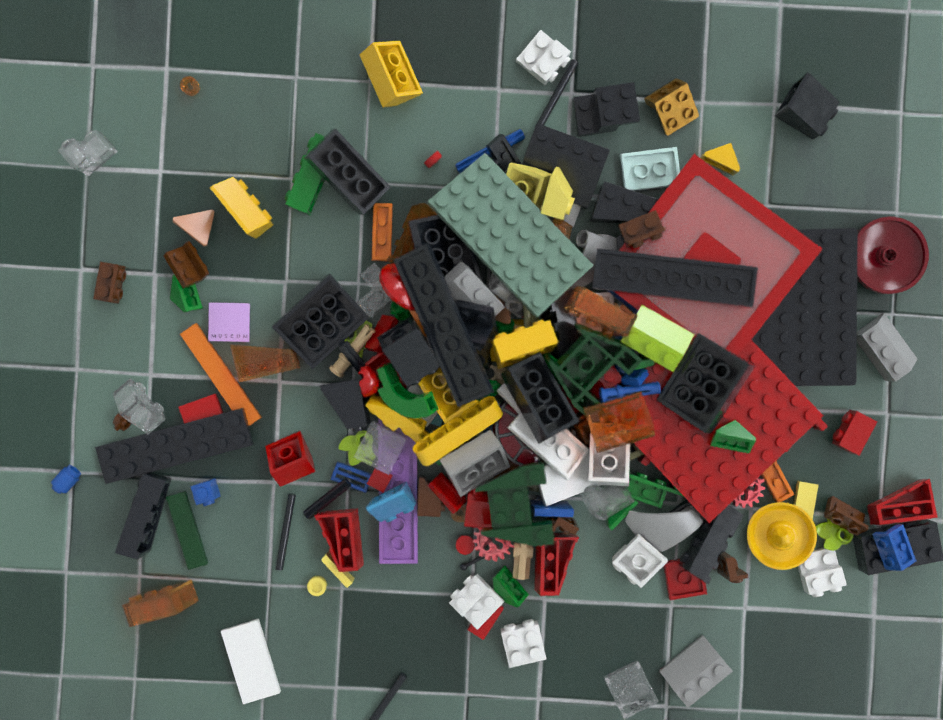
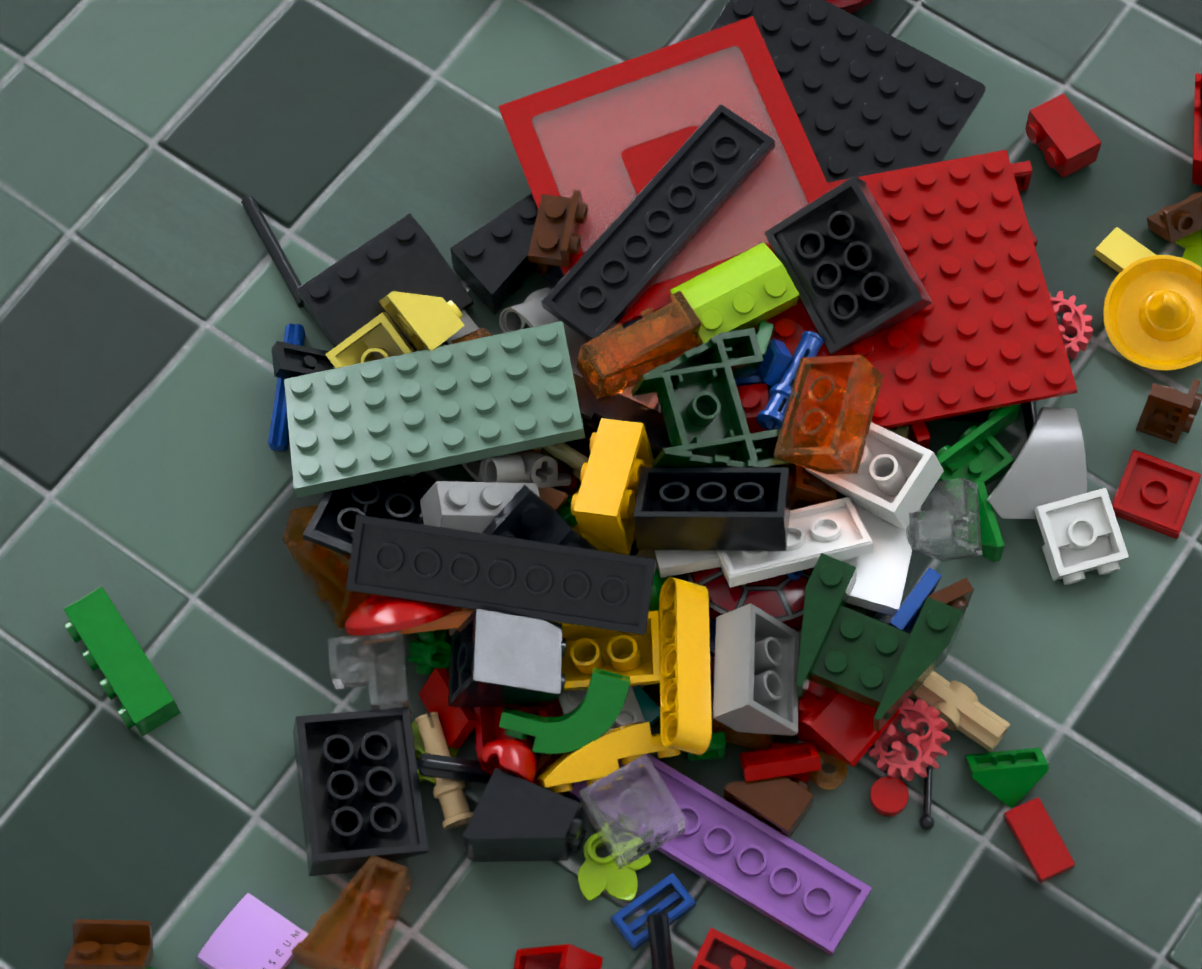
camera: 50 degrees left, 25 degrees down
piece [173,210,215,246] -> none
yellow slope [210,177,273,239] -> none
black brick [304,128,390,215] -> none
yellow slope [359,41,423,108] -> none
dark azure slope [366,481,417,523] -> none
red tile [367,466,393,493] -> none
orange tile [372,203,393,261] -> none
red tile [424,151,442,169] -> none
white plate [449,574,504,630] -> none
white plate [501,619,546,668] -> none
white plate [516,30,571,85] -> none
red wedge [535,533,579,596] -> none
black bracket [573,82,640,137] -> none
light aqua tile [619,147,680,192] -> none
pearl gold bracket [644,78,699,135] -> none
black wedge [679,505,744,584] -> none
yellow slope [700,143,740,175] -> none
green slope [710,420,756,453] -> none
orange tile [761,461,795,503] -> none
light grey slope [857,313,917,382] -> none

